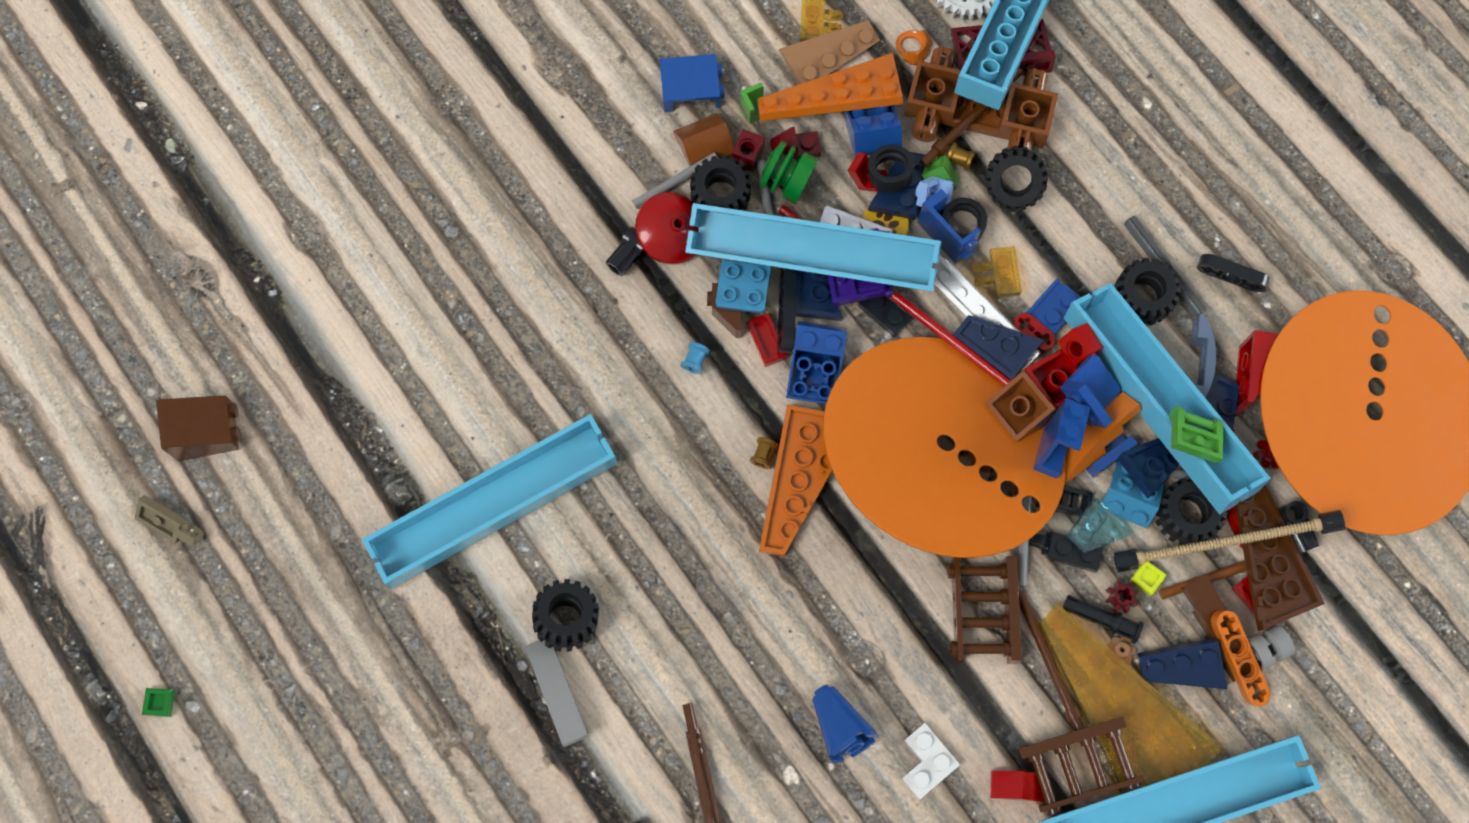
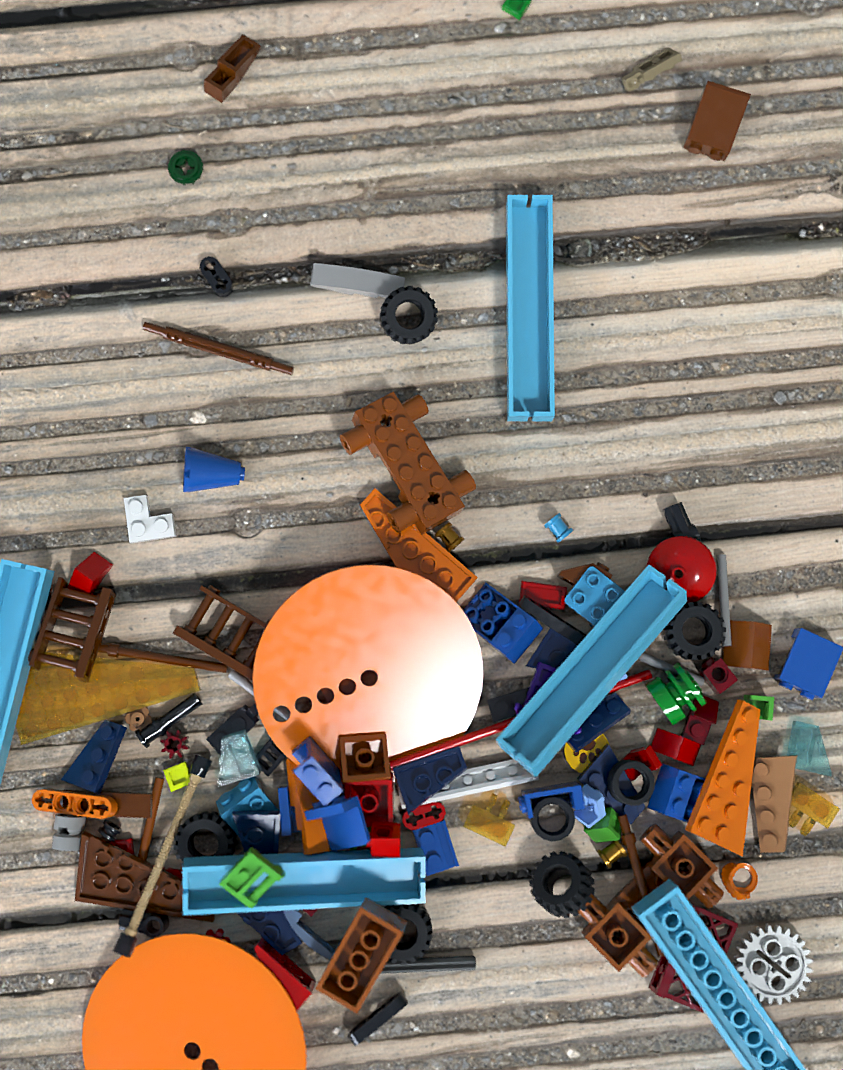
camera: 120 degrees right, 10 degrees up
none -> black bush [98,819,122,841]
none -> dark orange brick [315,897,408,1014]
none -> dark orange piece [340,391,476,535]
none -> red slope [651,728,701,766]
none -> clear light blue wing [787,721,832,776]

